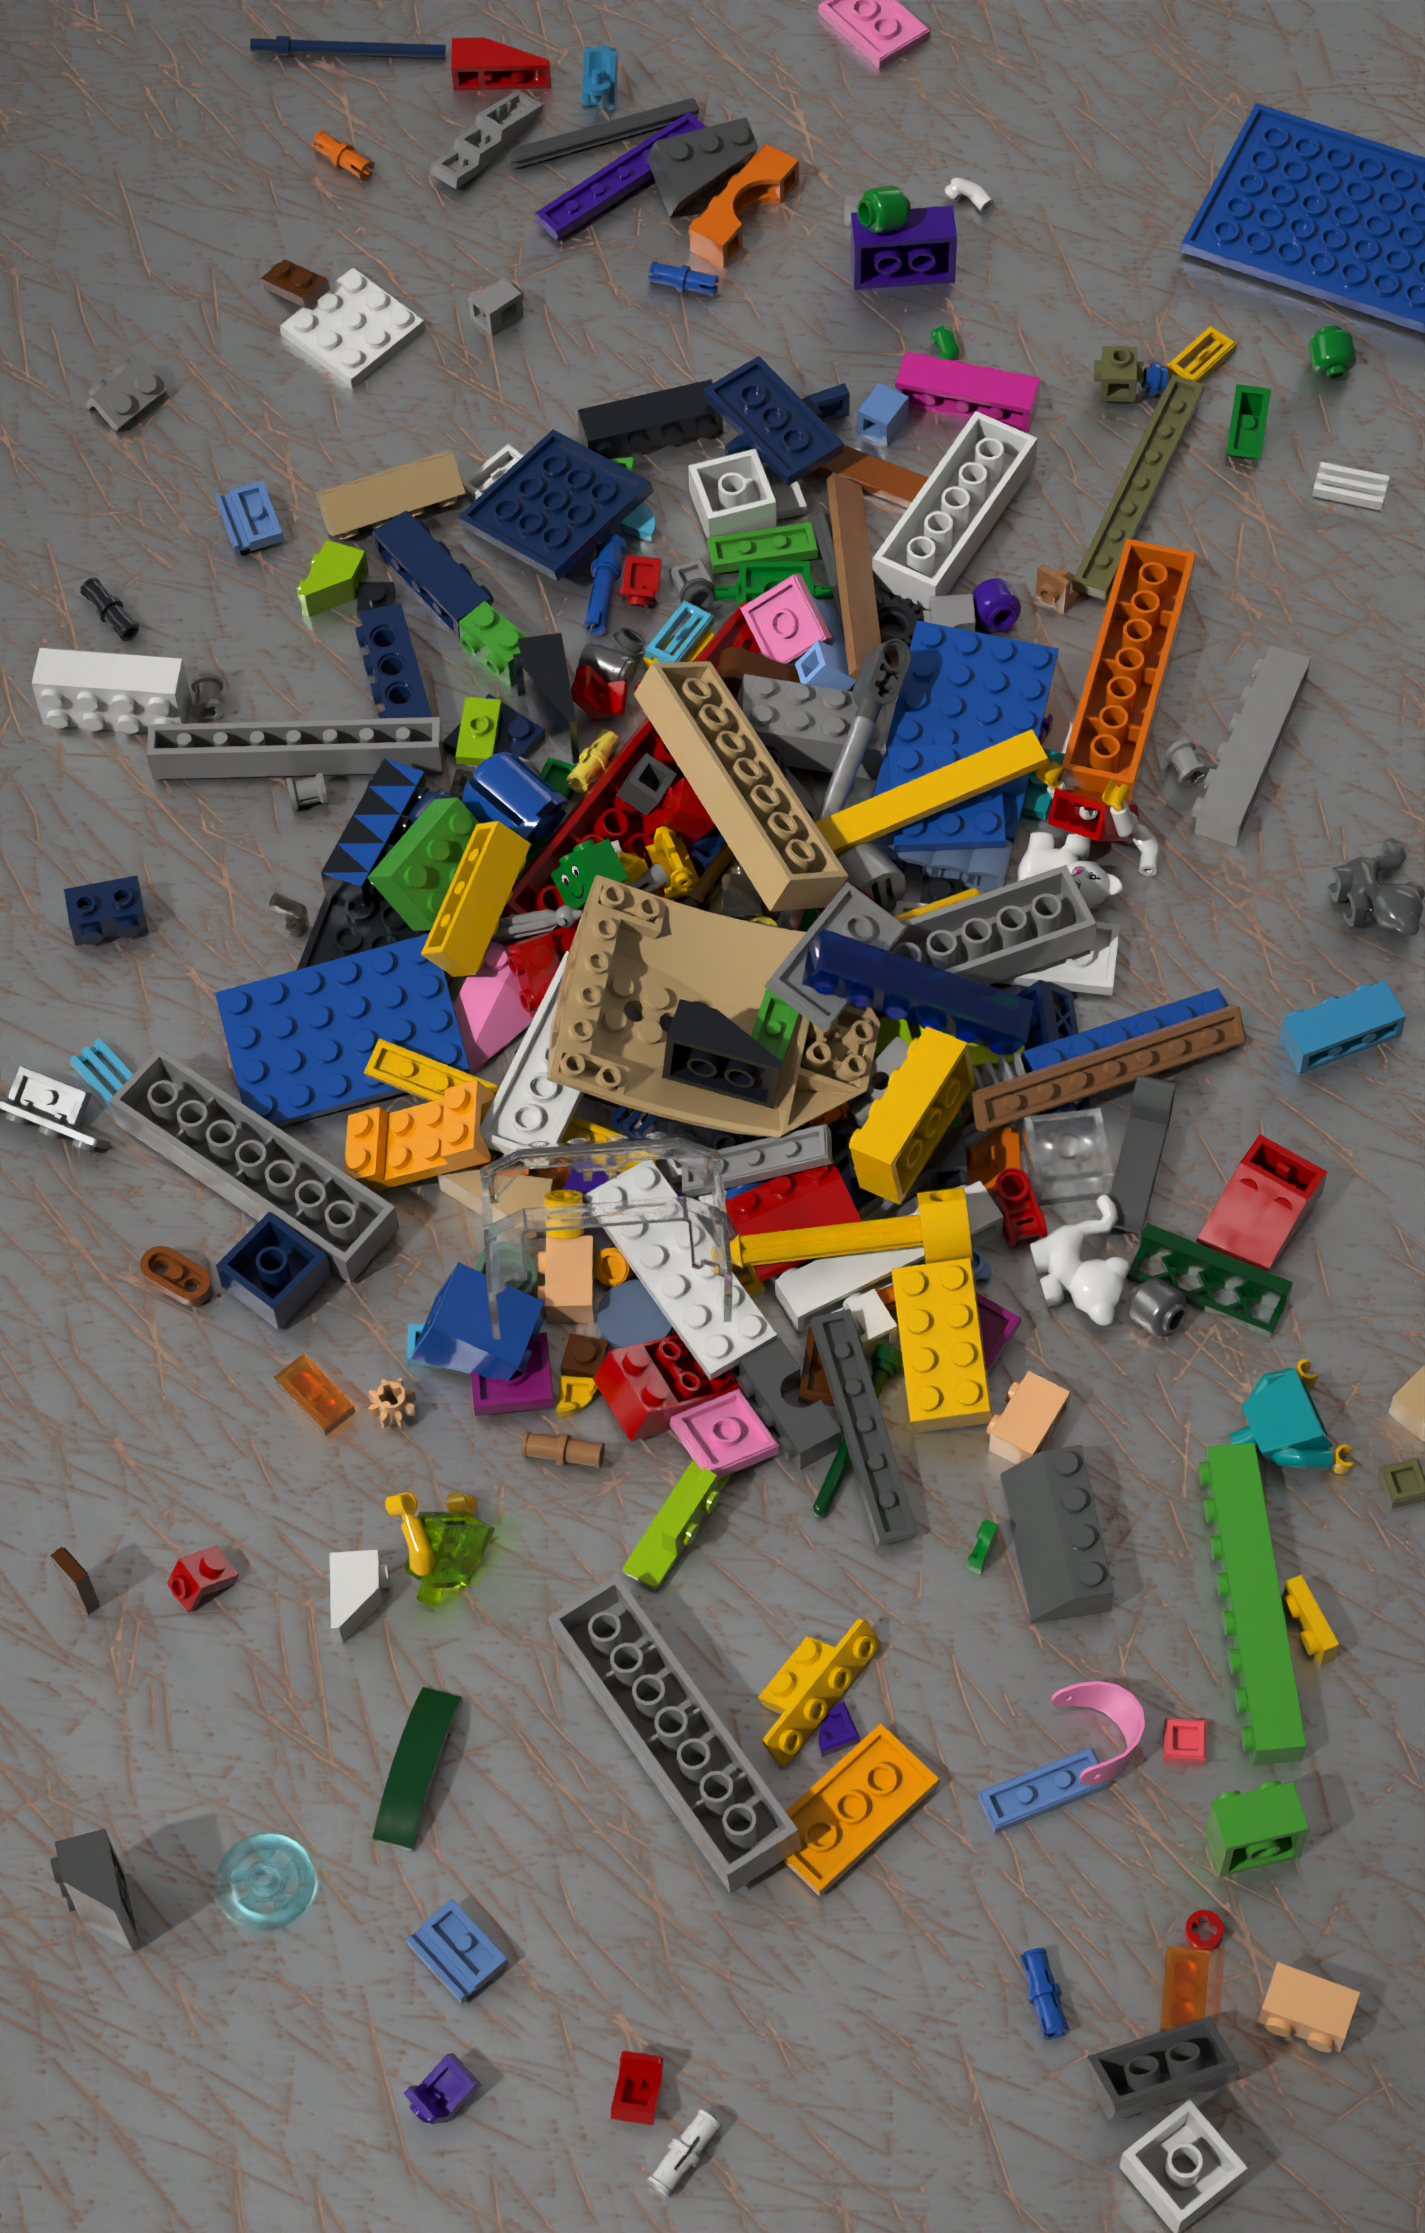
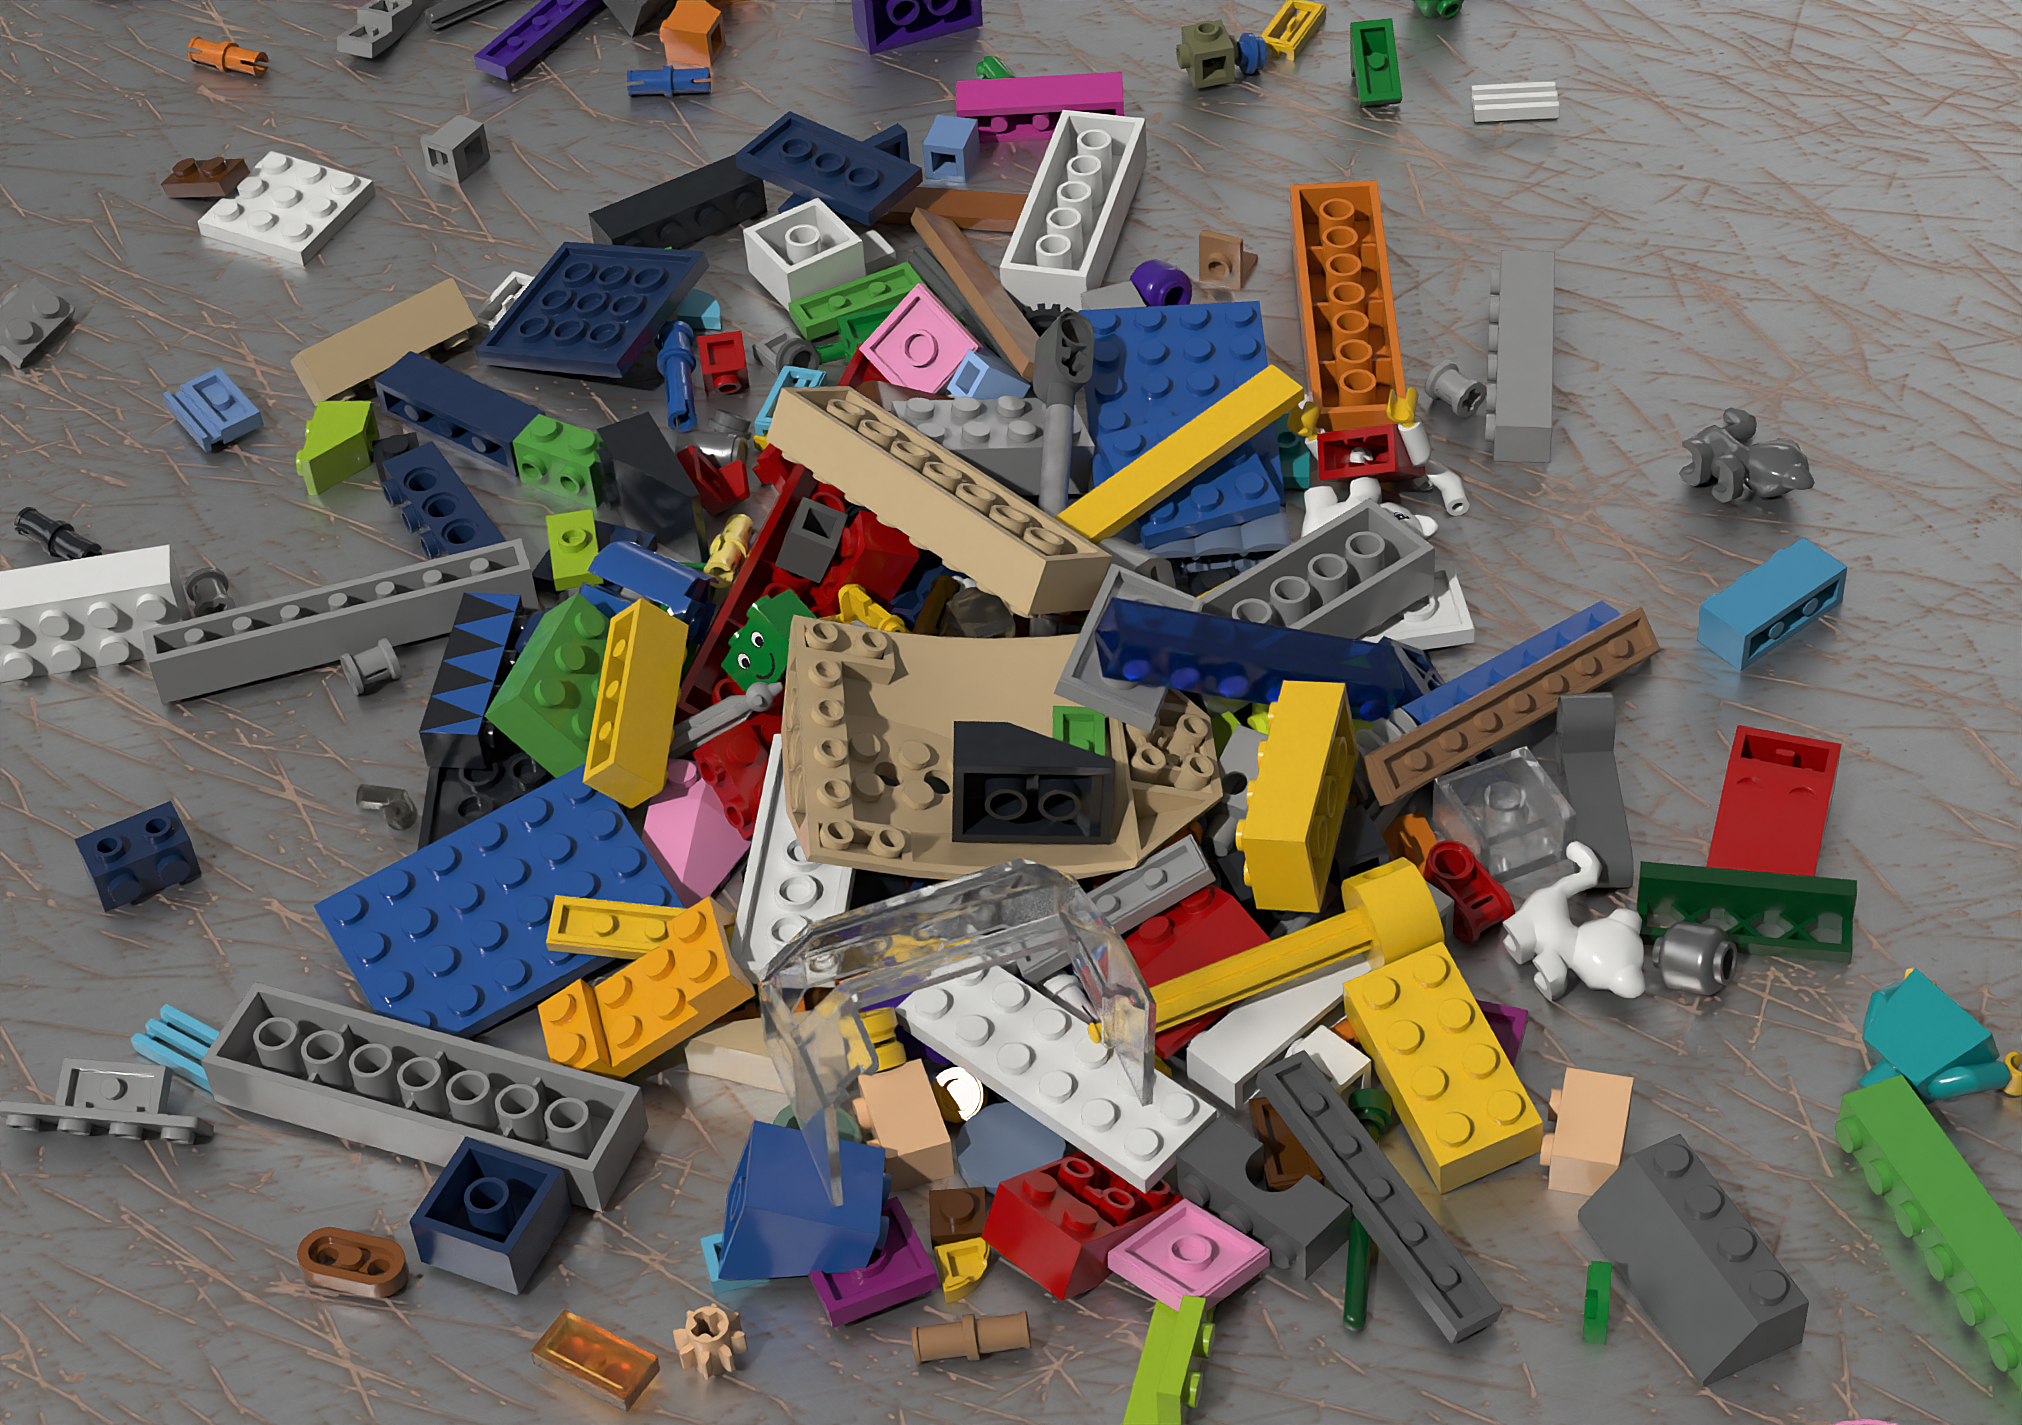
camera: 15 degrees left, 15 degrees down
olive plate [1072,374,1205,600] -> none

